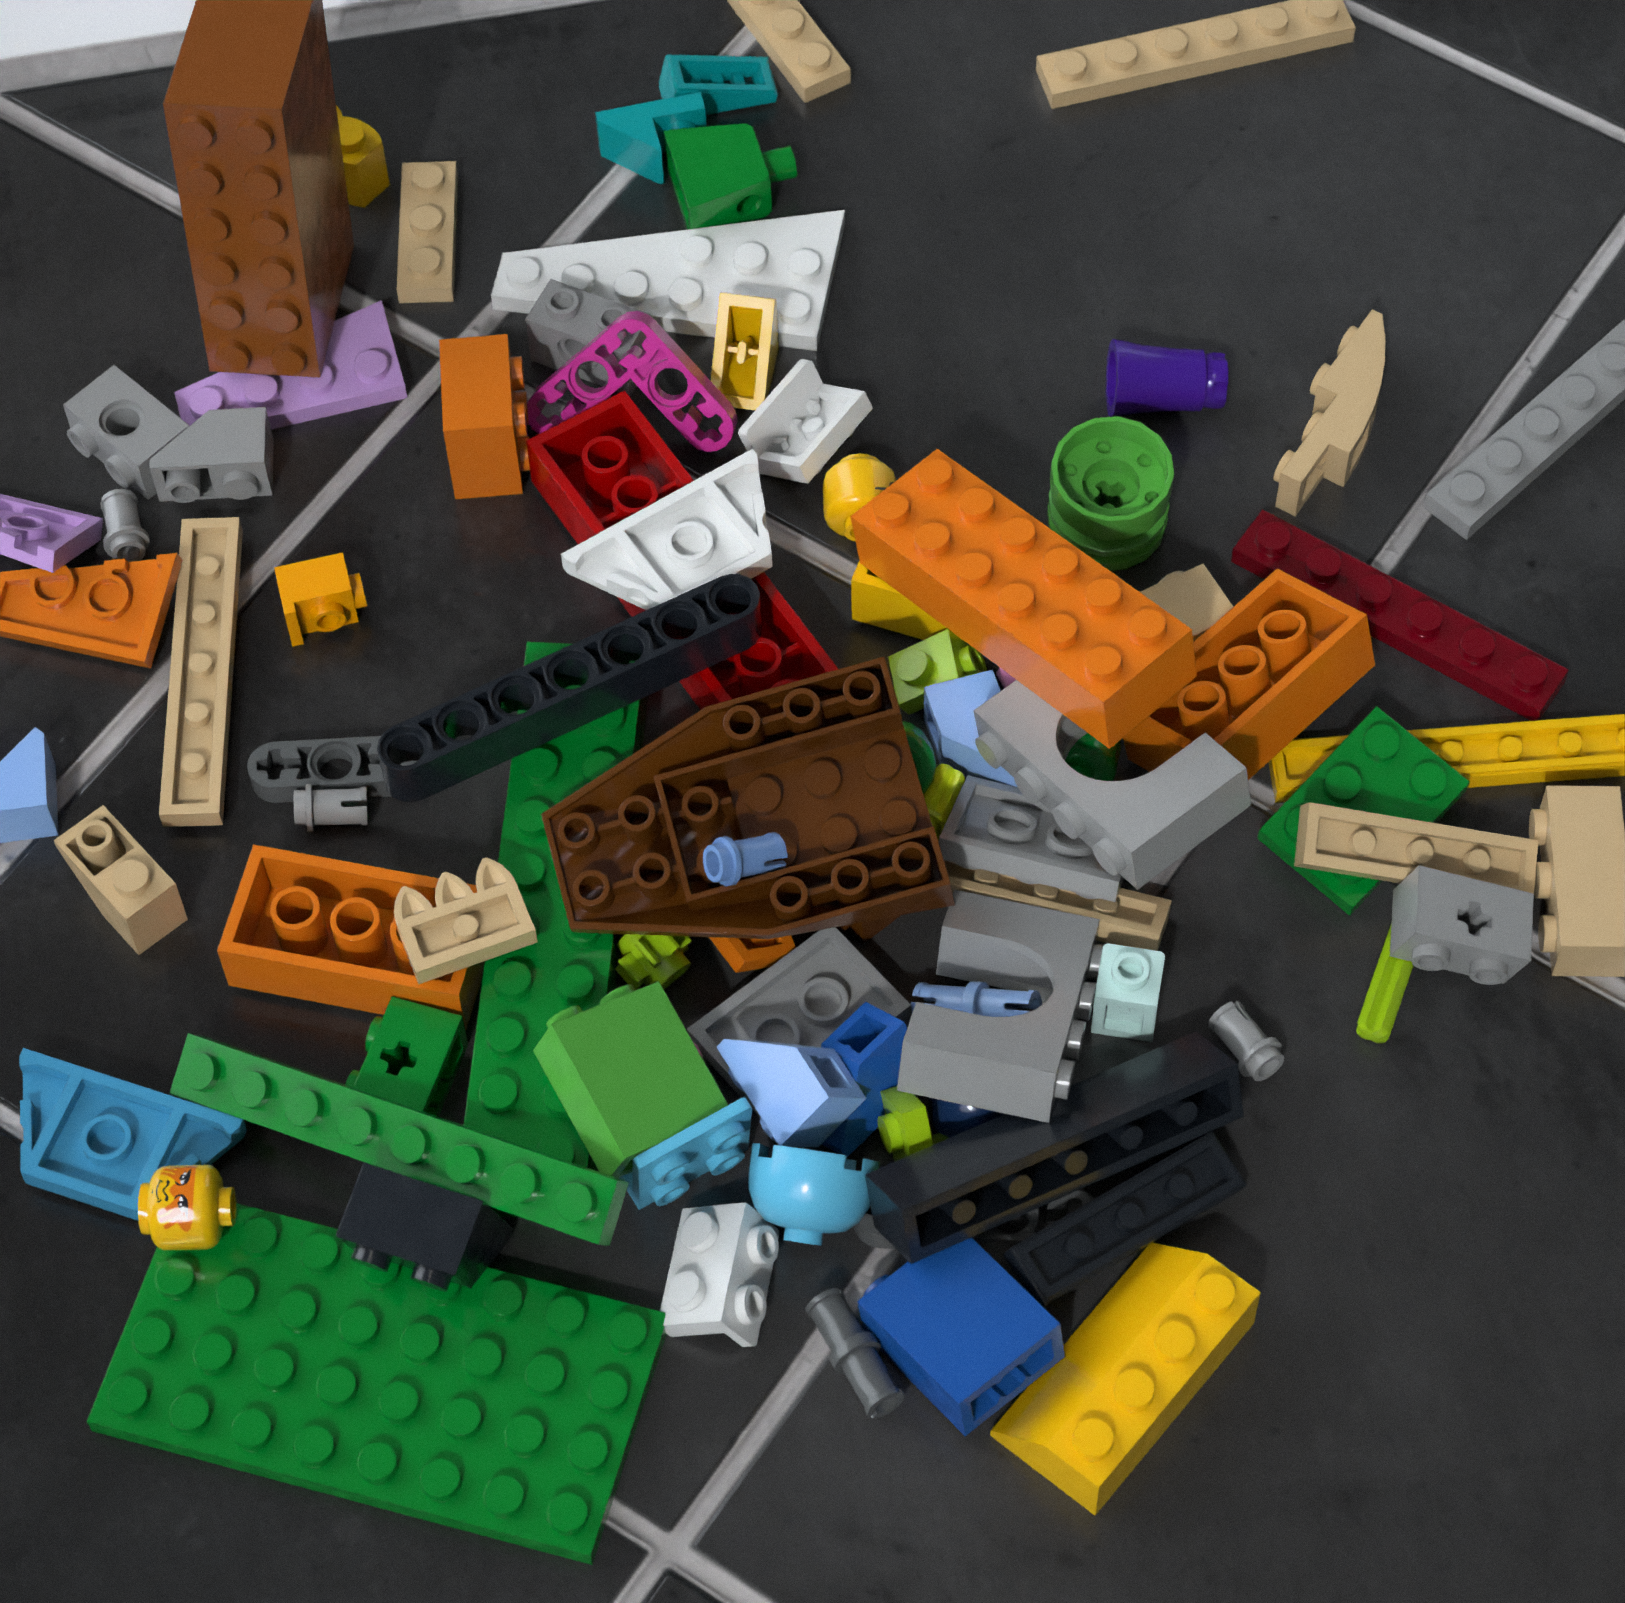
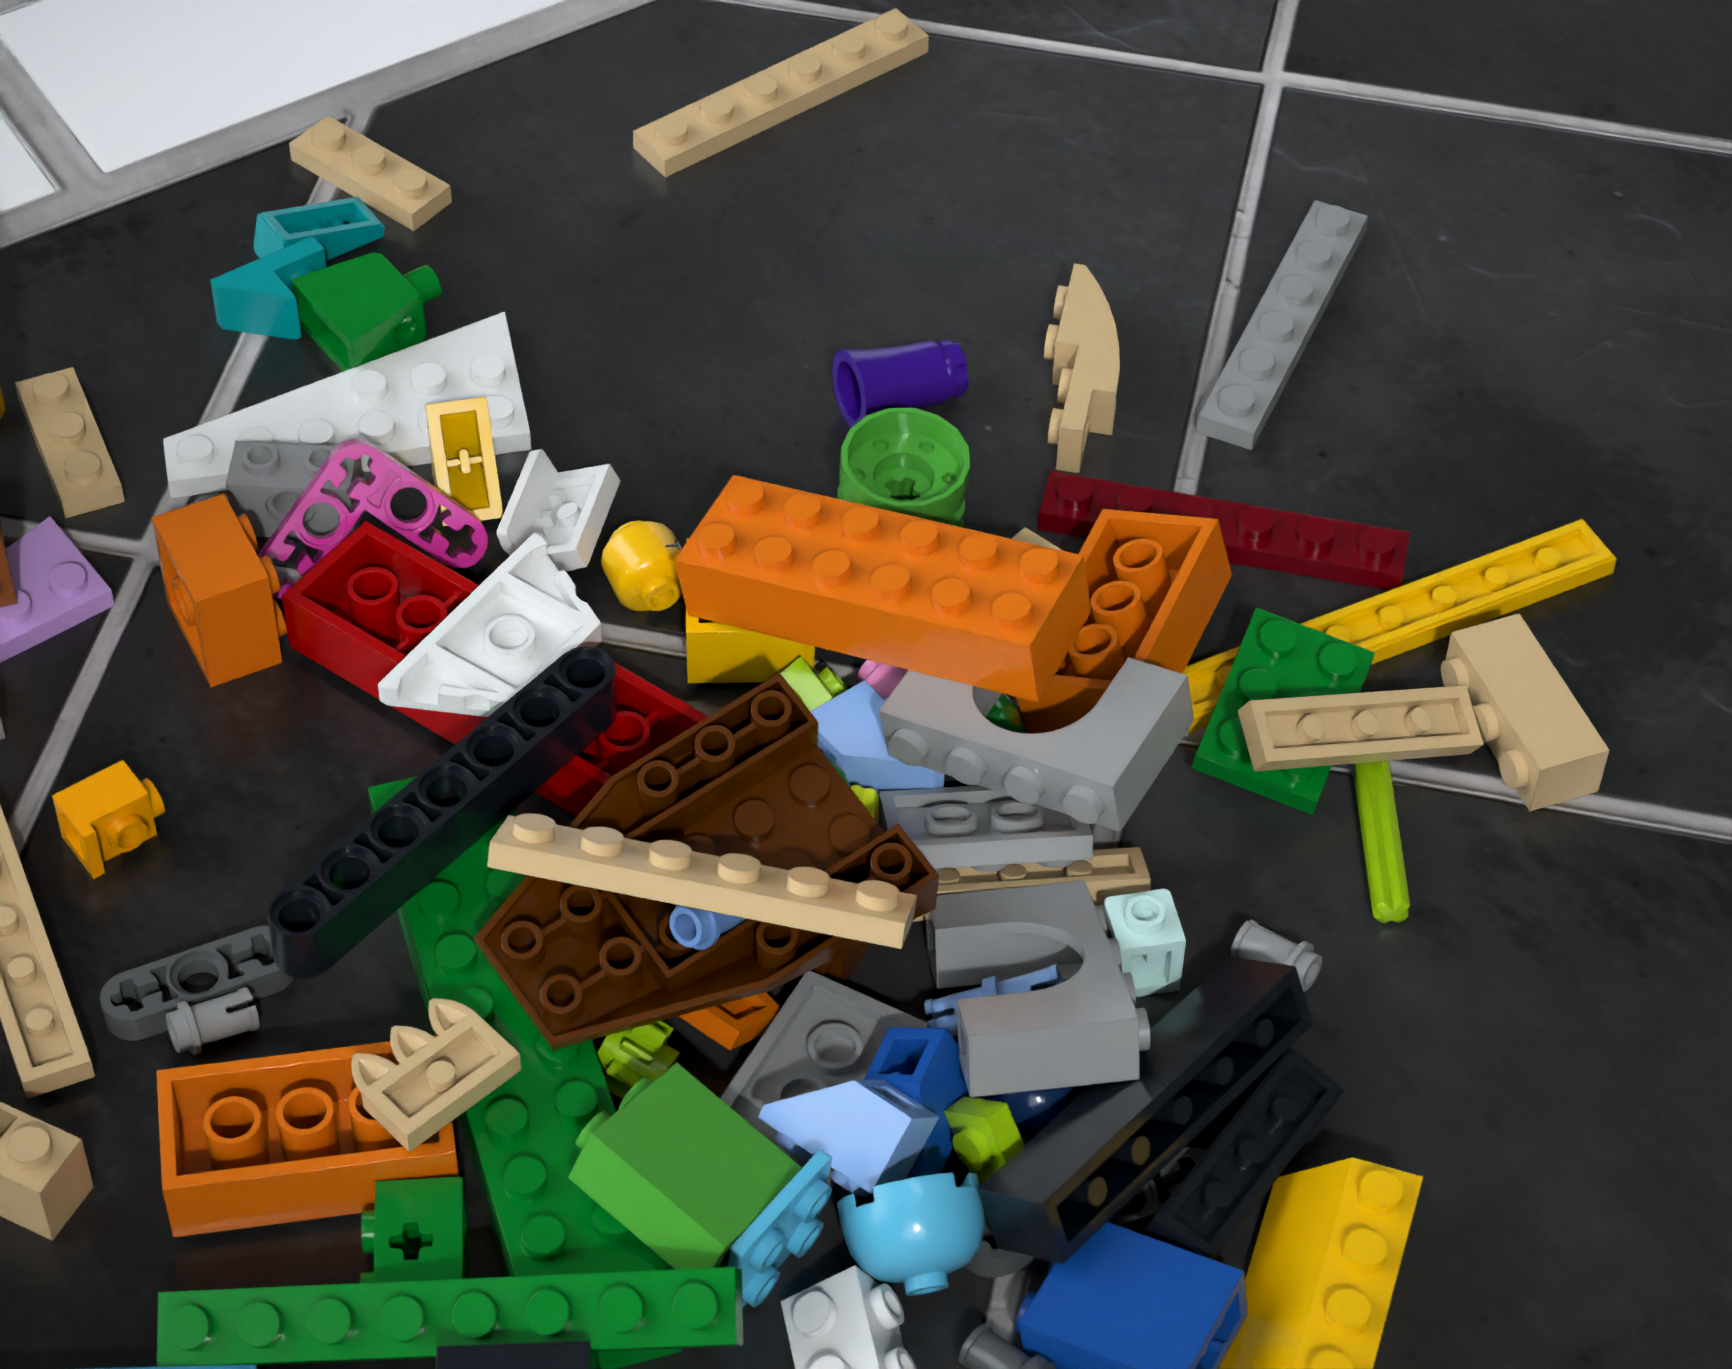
camera: 25 degrees left, 10 degrees down
light grey brick [1390,865,1534,985] -> none
none -> tan plate [487,813,917,949]

